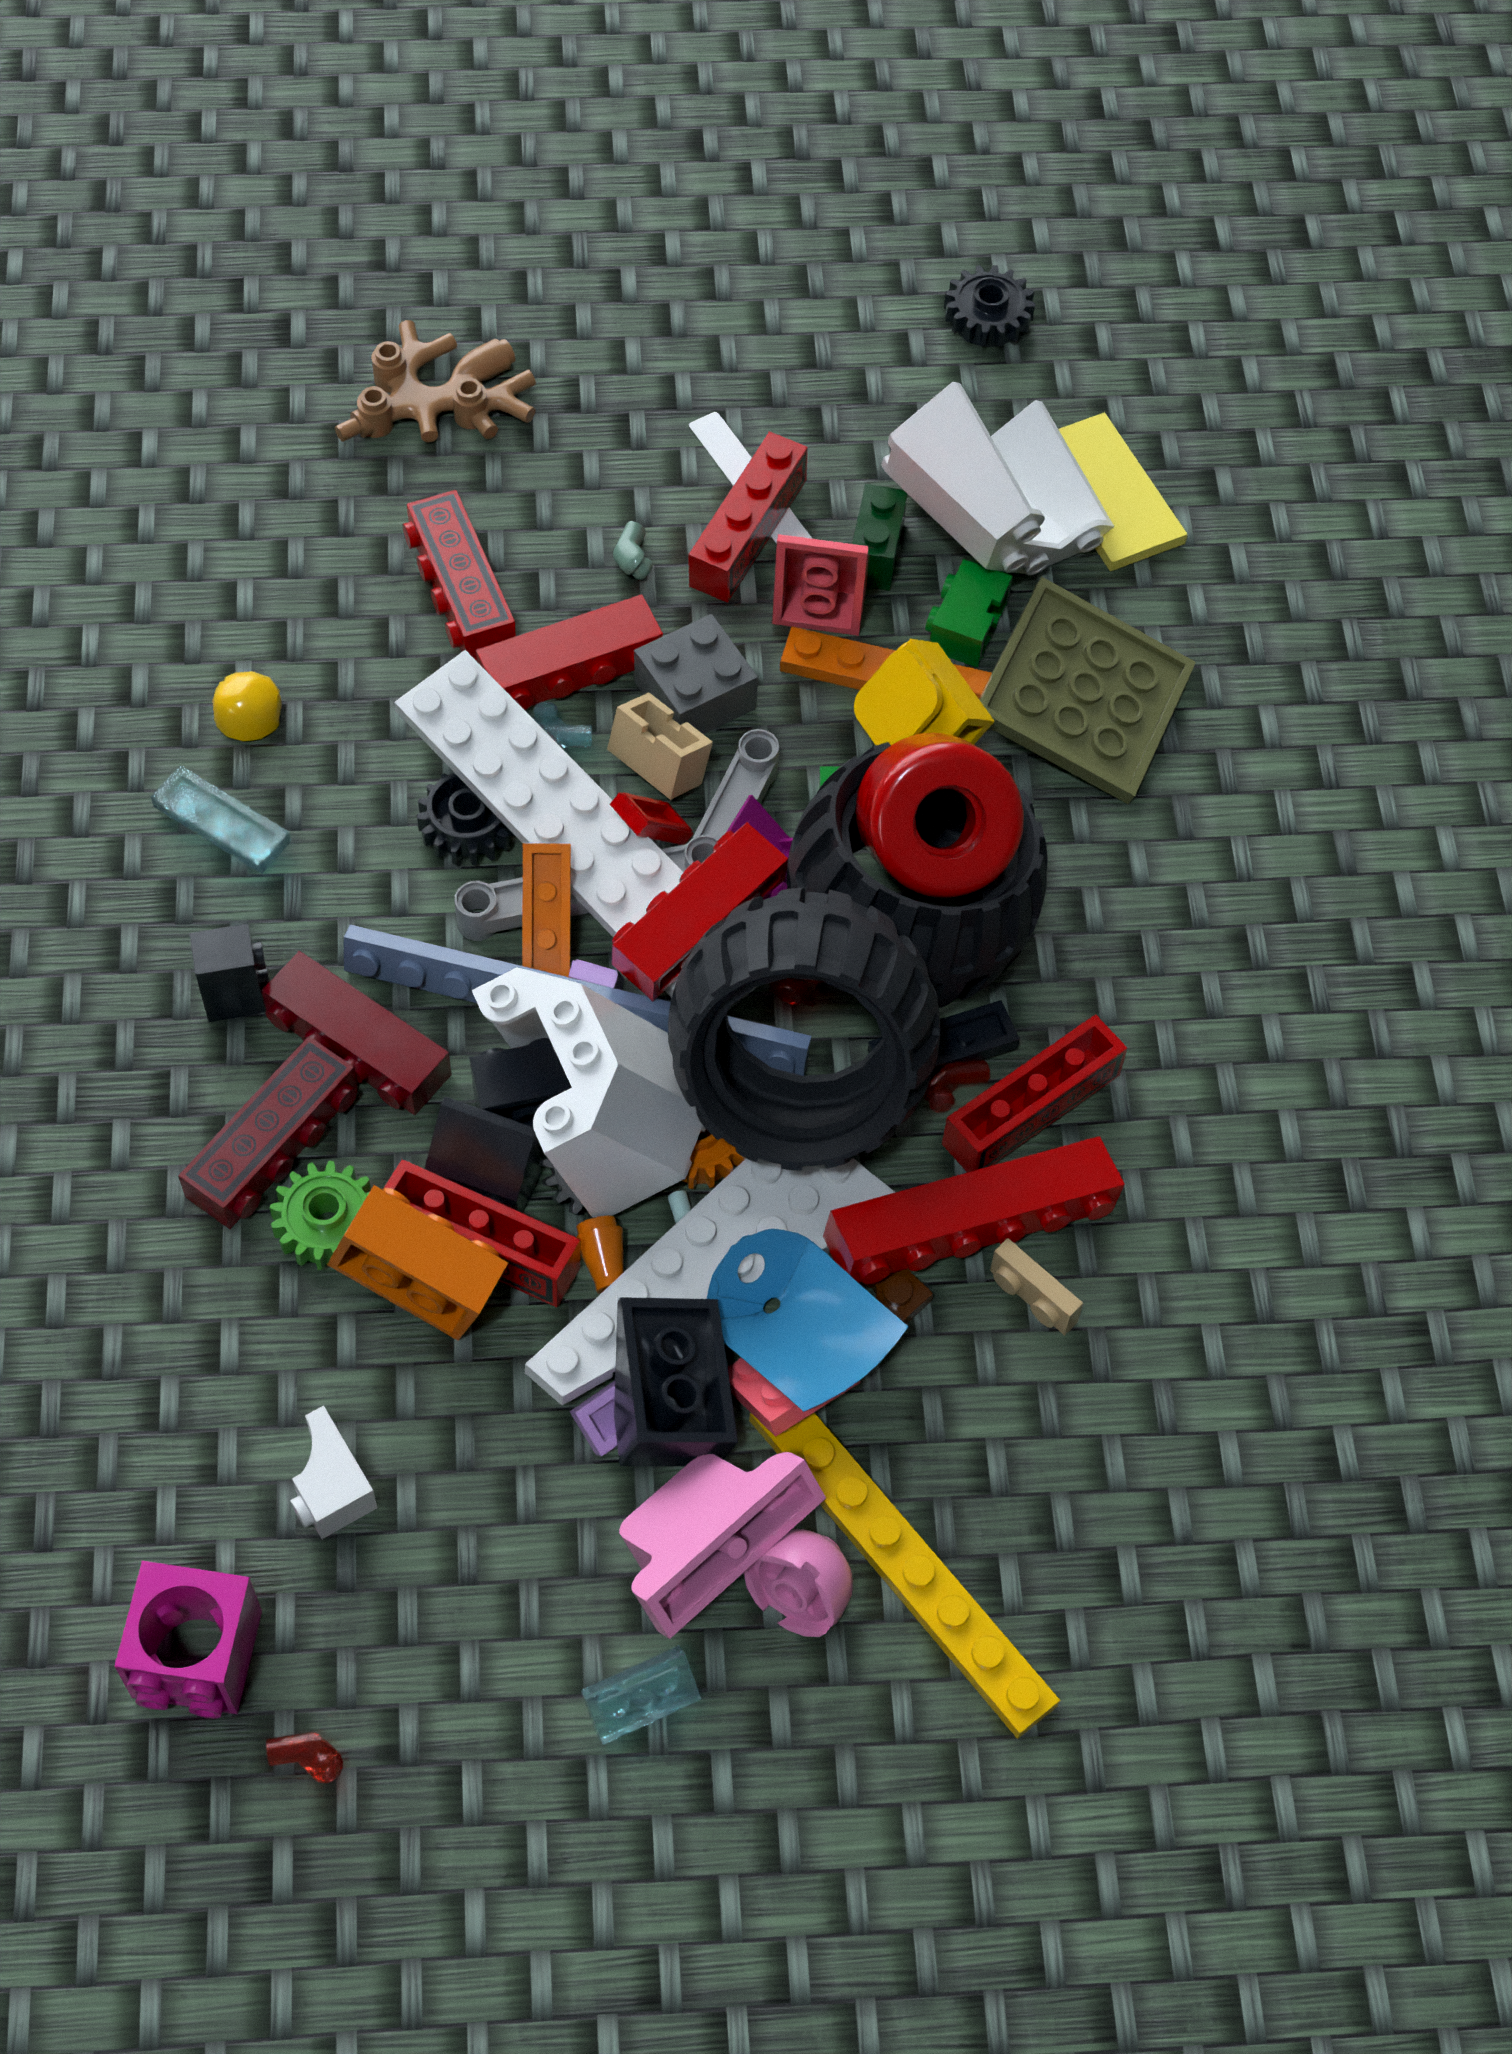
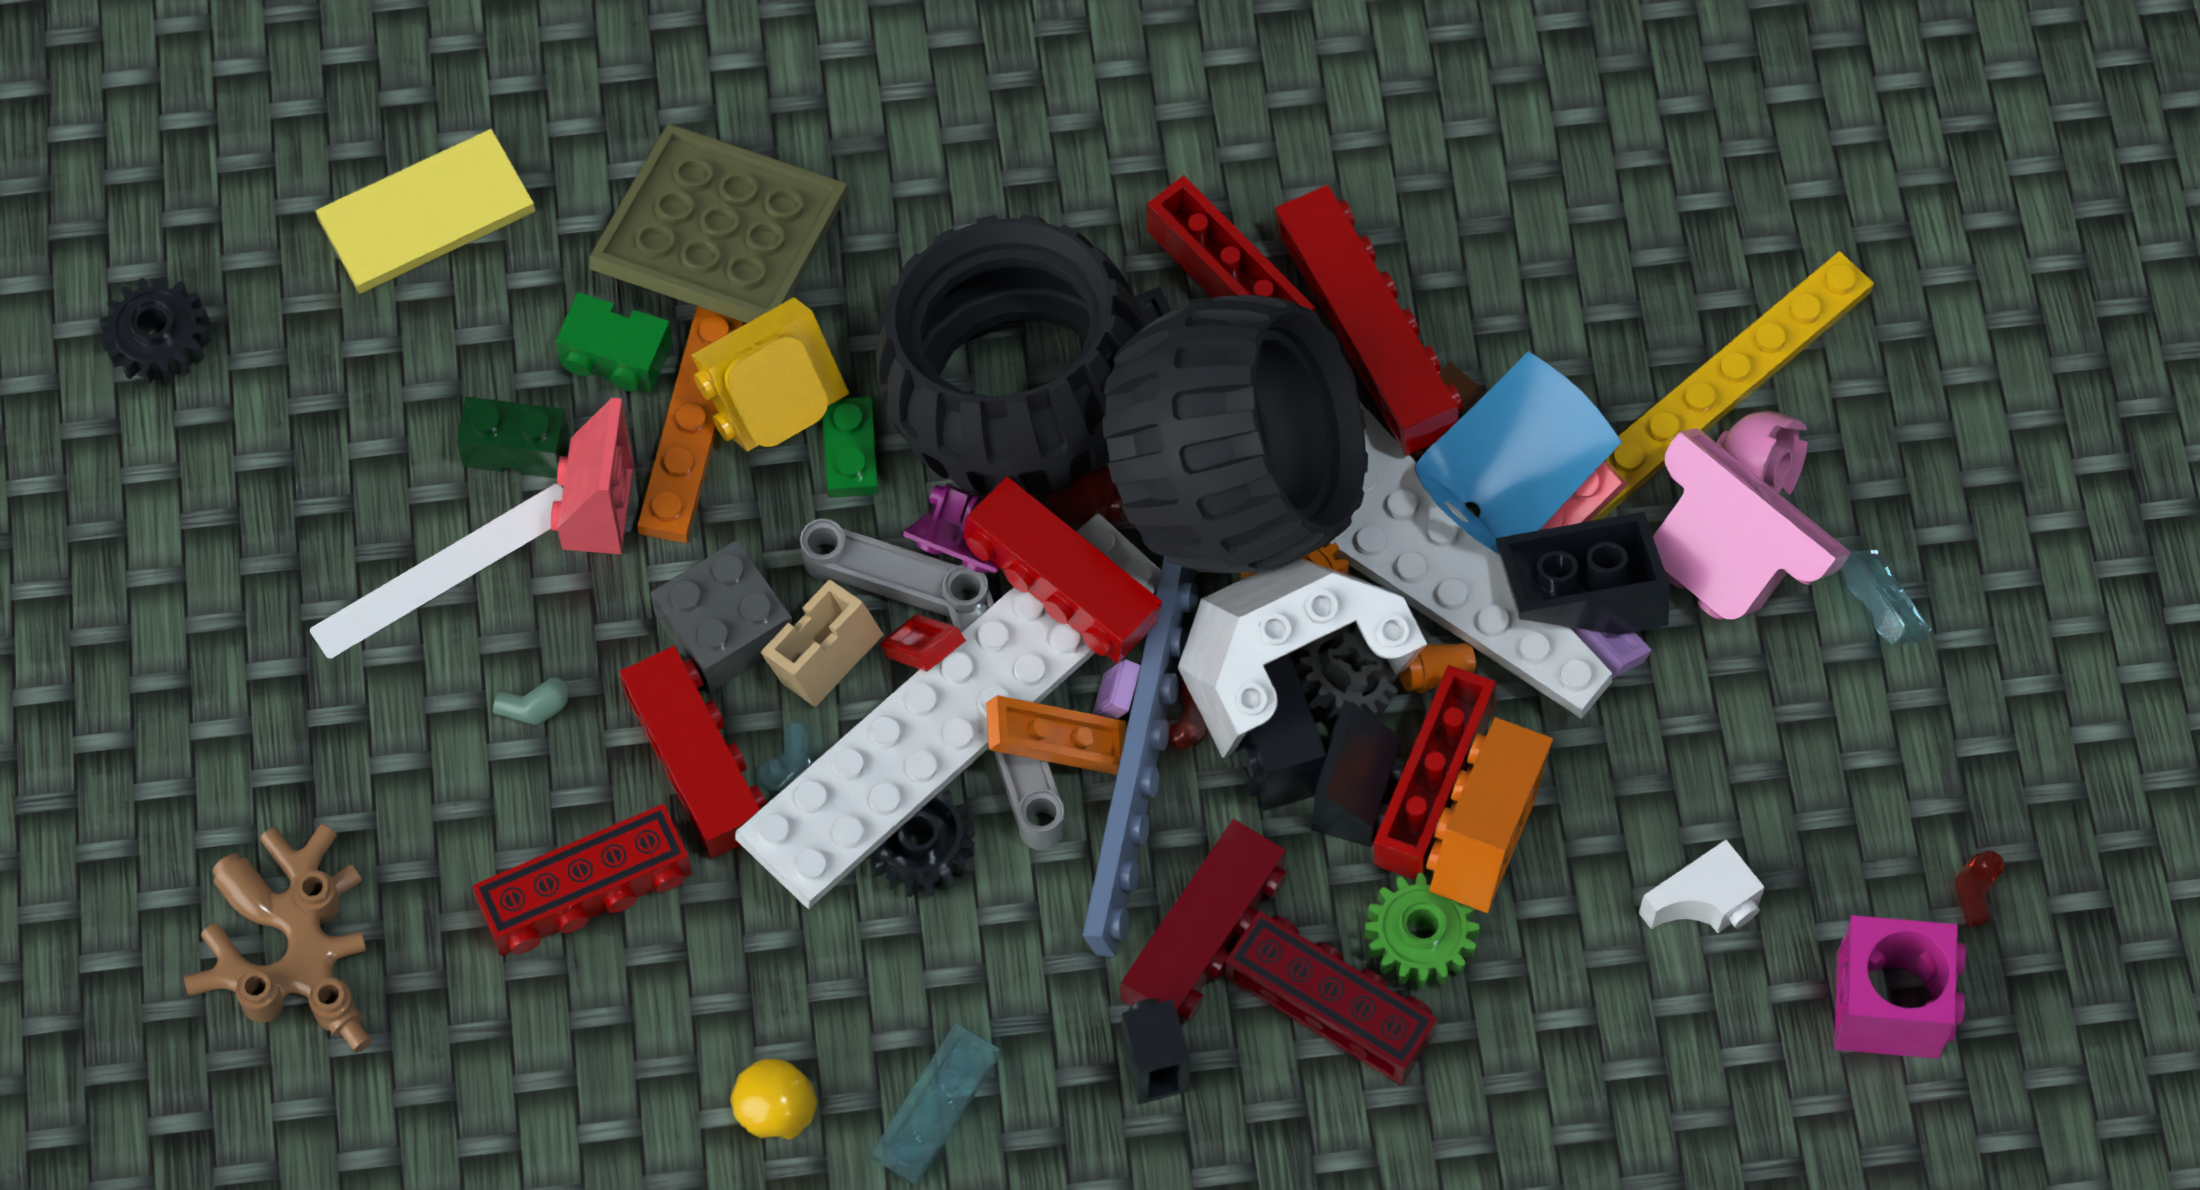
camera: 90 degrees left, 5 degrees up
red brick [688,431,808,603] -> none
red piece [856,733,1024,898] -> none
white windscreen [881,382,1114,575] -> none
tan plate [990,1238,1083,1336] -> none

